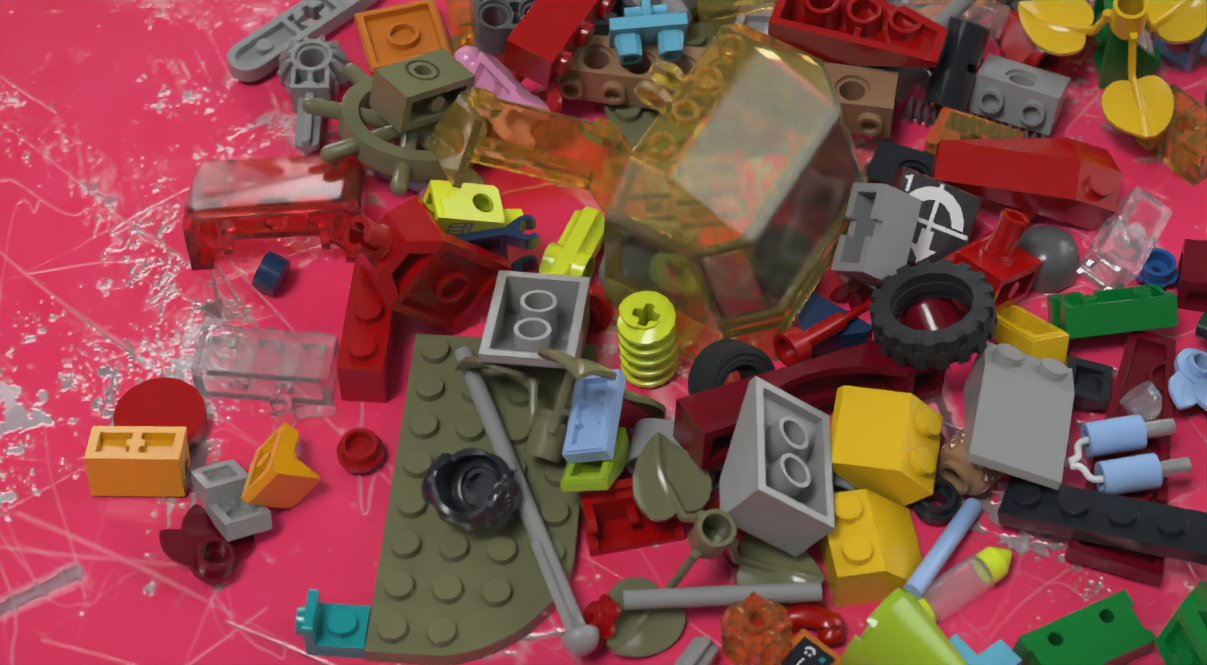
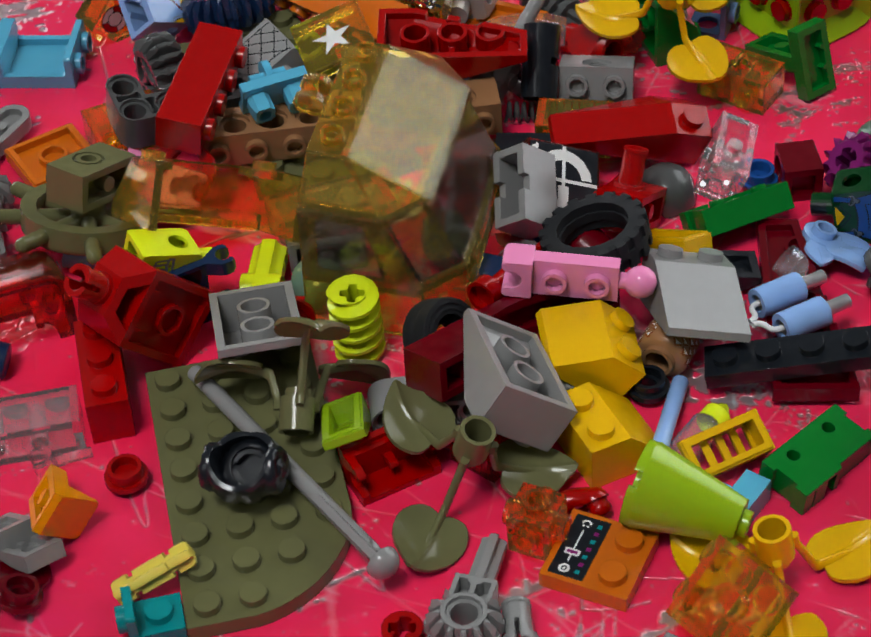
camera: 15 degrees left, 10 degrees down
light blue plate [562,369,626,464] -> none
red plant [583,594,620,651] -> none
light grey bar [623,581,822,610] -> none
none -> light yellow axle [110,542,198,605]
none -> bright pink plate [501,243,657,302]
none -> yellow slope [676,408,776,477]

